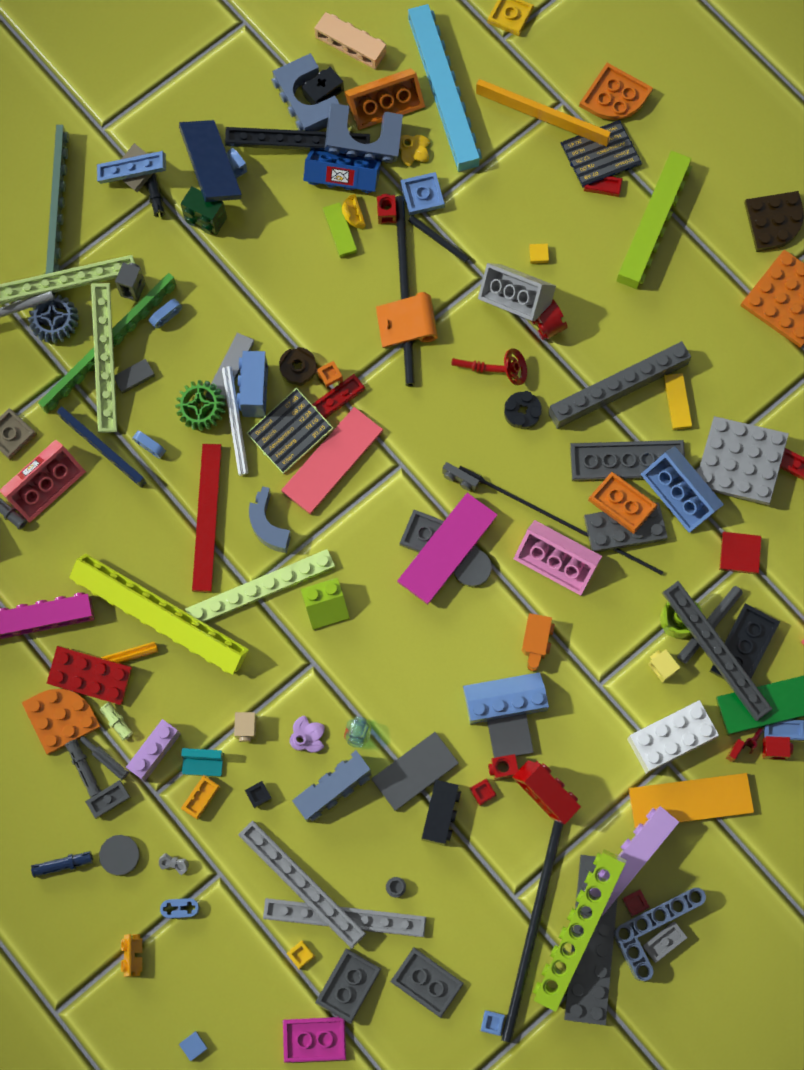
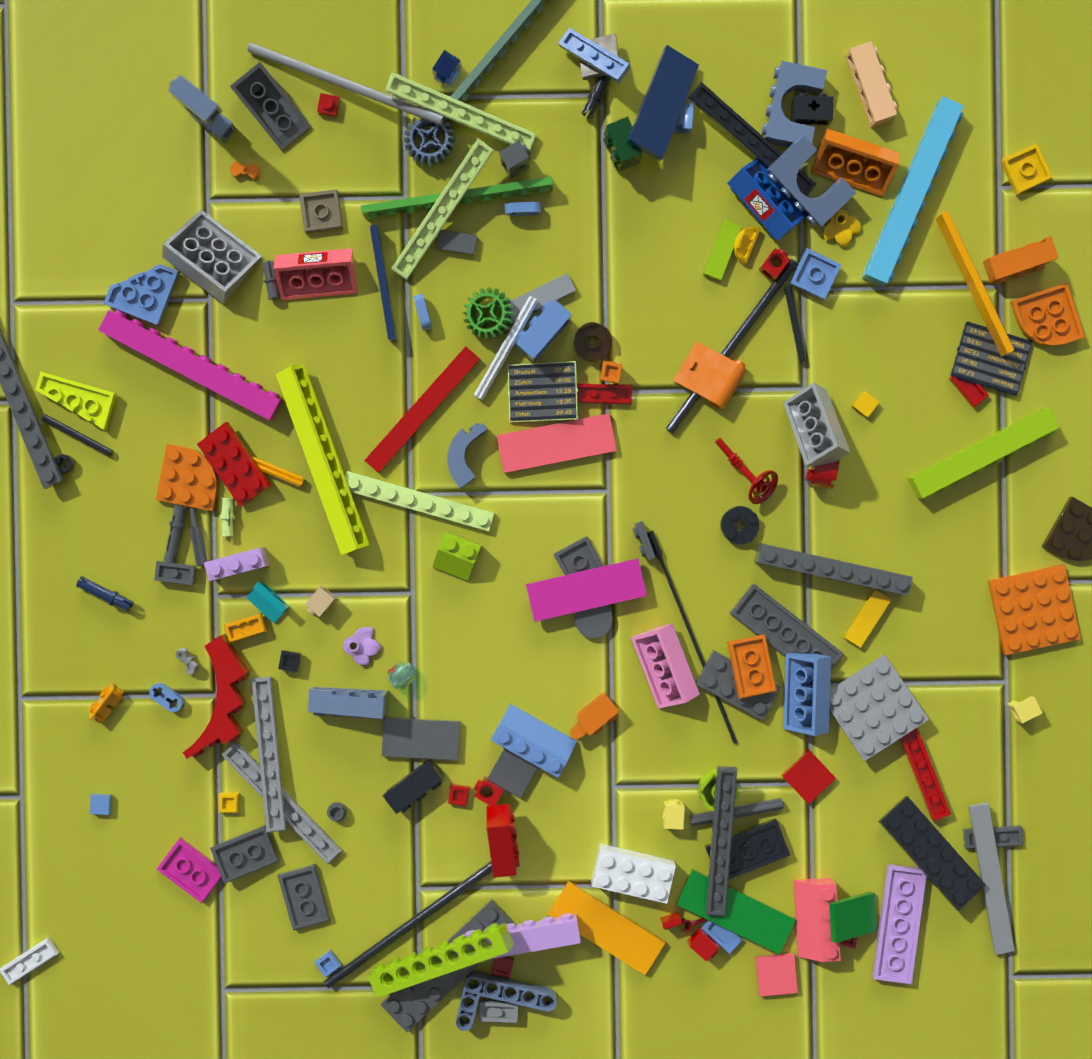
camera: 35 degrees right, 15 degrees up
dark grey tile [99,835,140,876] -> none
none -> red arch [183,634,250,759]
none -> clear blue brick [432,50,462,86]
none -> orange wedge [983,236,1059,284]

